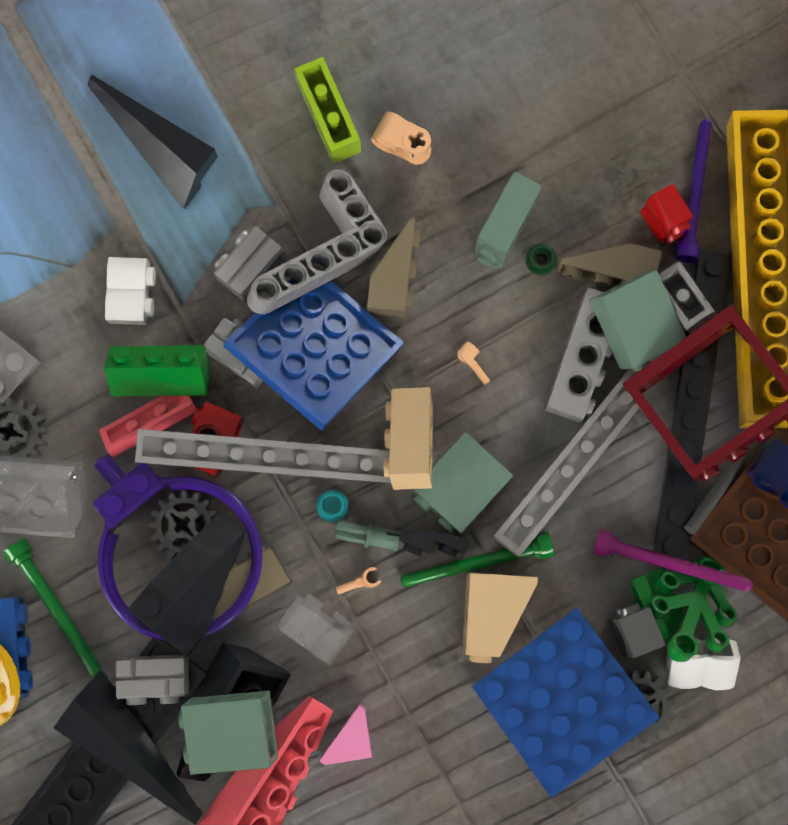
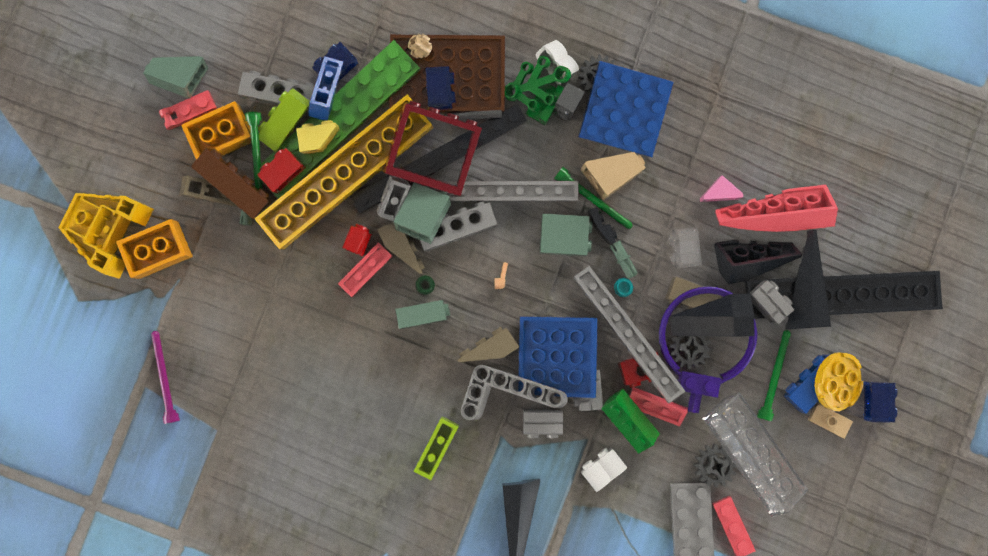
camera: 135 degrees left, 5 degrees up
sand green brick [179,690,279,775] -> none
light nougat hand [336,567,381,595] -> none
light nougat piece [370,111,431,165] -> none
tan brick [384,387,433,490] -> none
magenta piece [594,529,753,592] -> none
dark purple piece [674,119,712,263] -> none
none -> coral plate [338,242,393,298]

